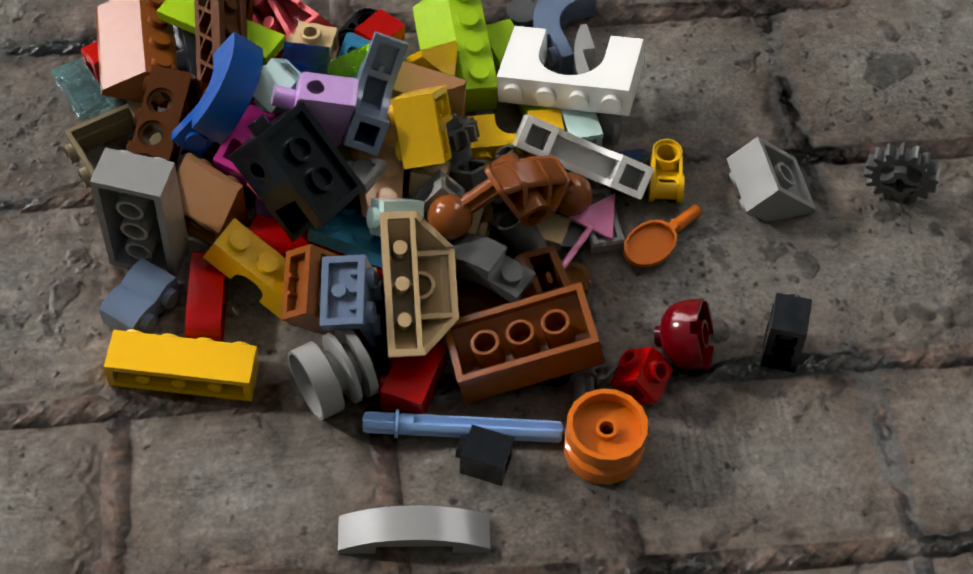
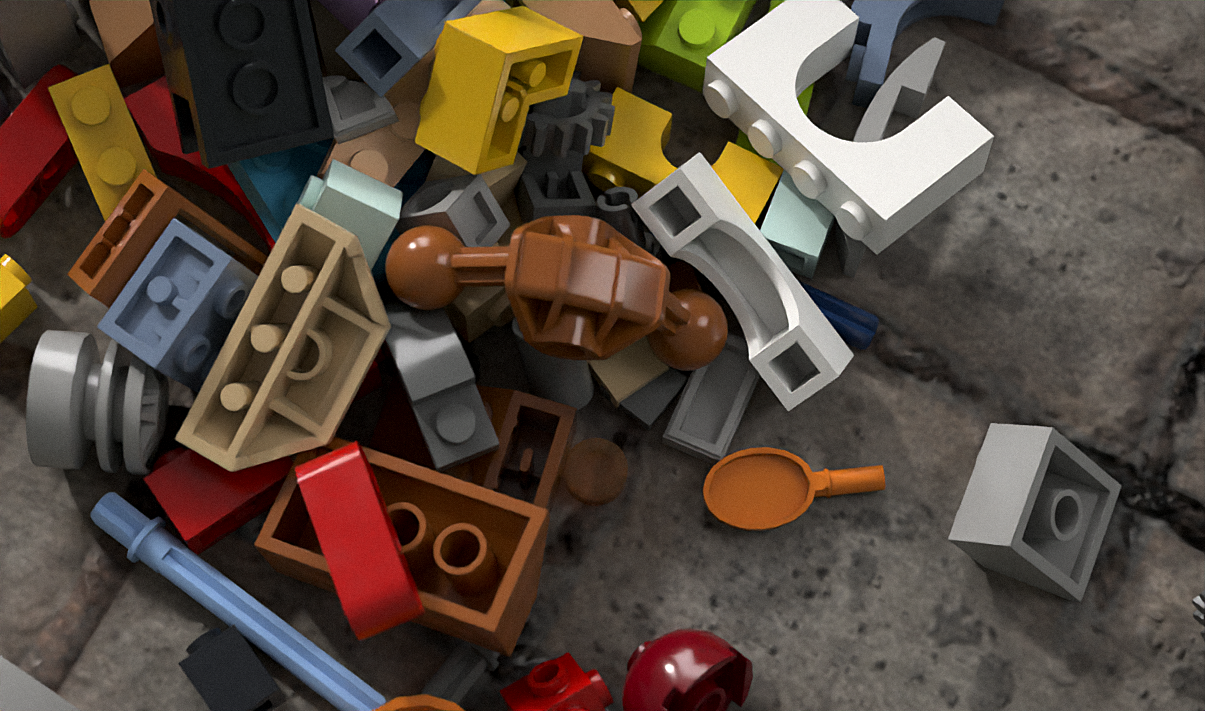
camera: 35 degrees right, 15 degrees up
bright pink piece [562,193,615,269] -> none
yellow piece [648,139,685,204] -> none
none -> red beam [295,441,425,641]

